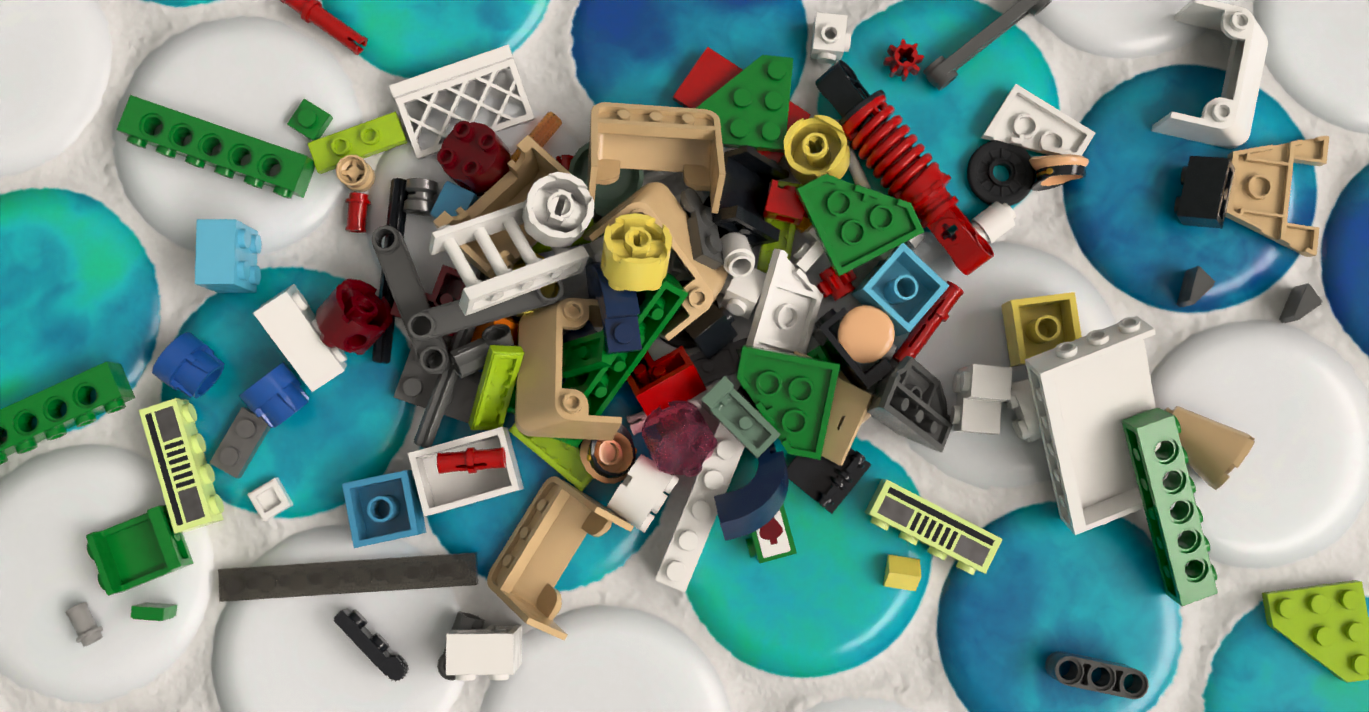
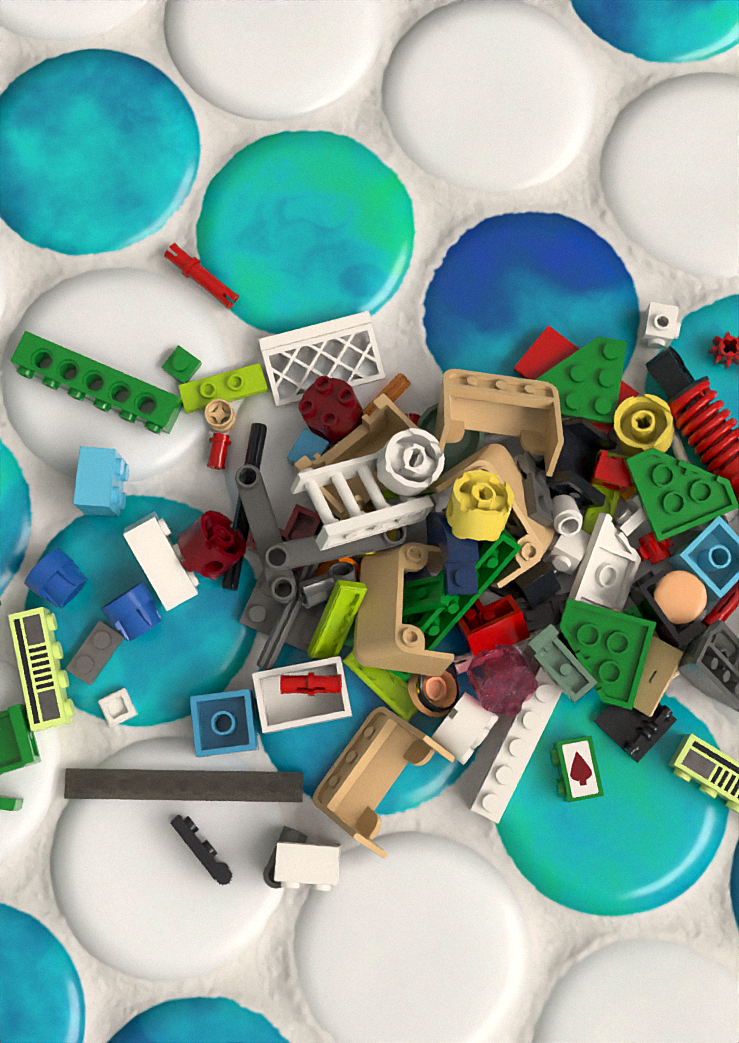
camera: 10 degrees right, 5 degrees down
flat silver wheel [403,178,438,216] -> none
dark blue arch [714,442,789,541] -> none
light yellow slope [883,554,921,591] -> none

